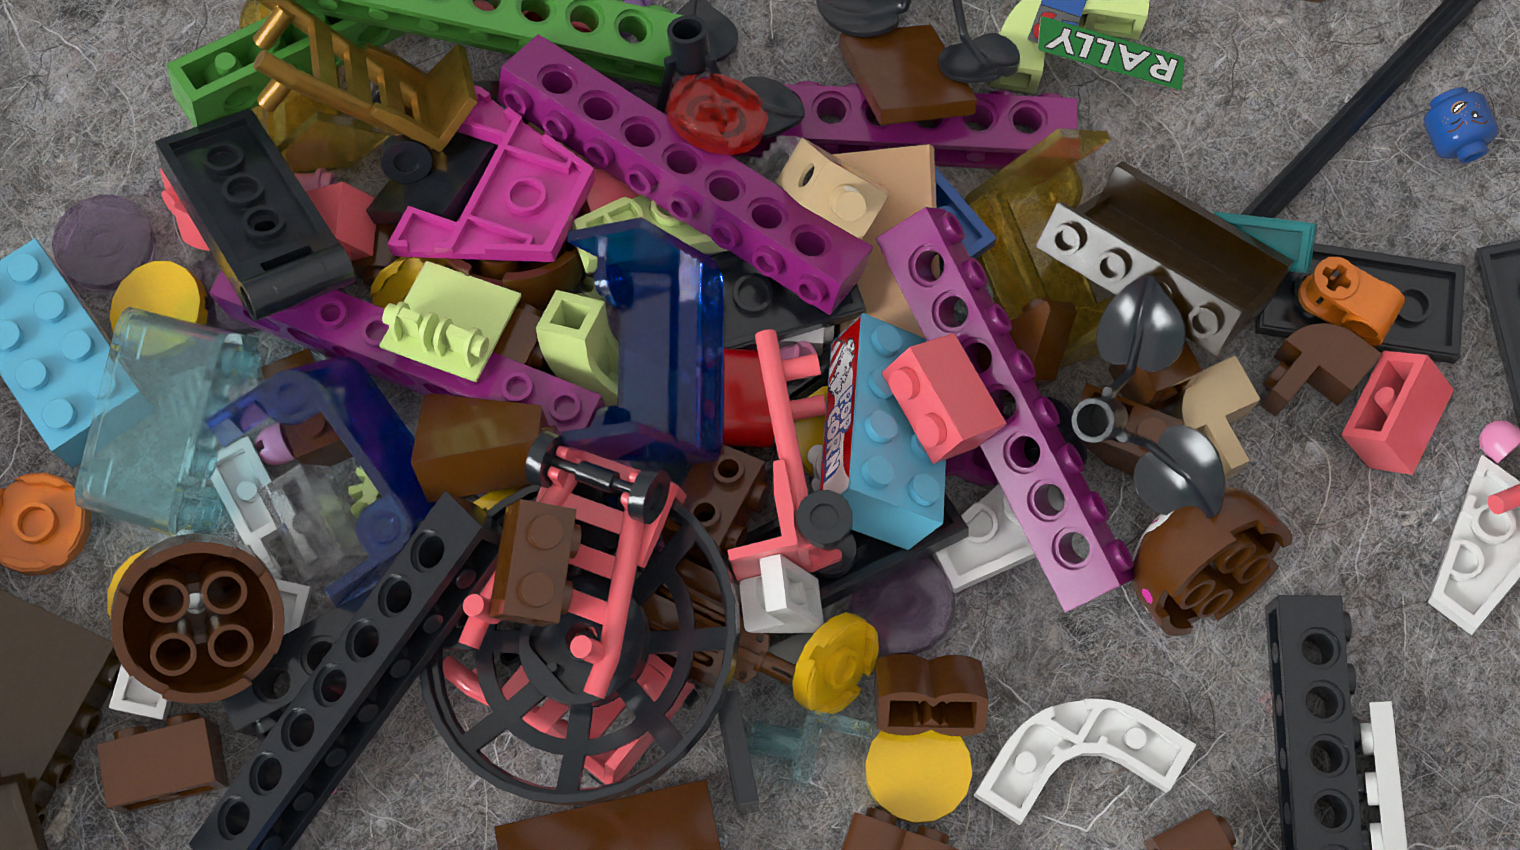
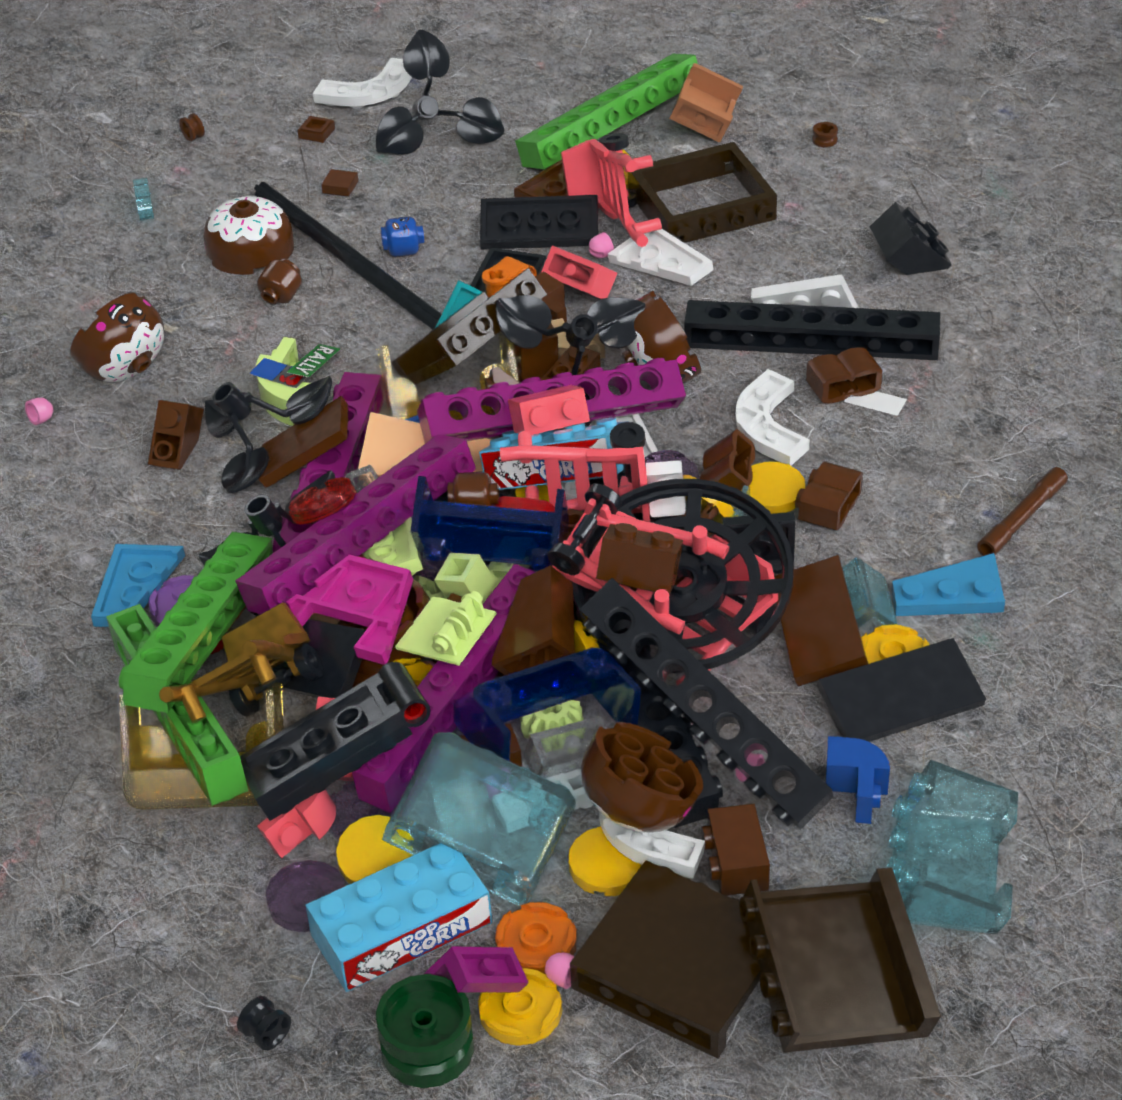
camera: 80 degrees left, 30 degrees down
tan torso [776,138,889,239] -> none
none -> reddish brown head [448,471,499,518]

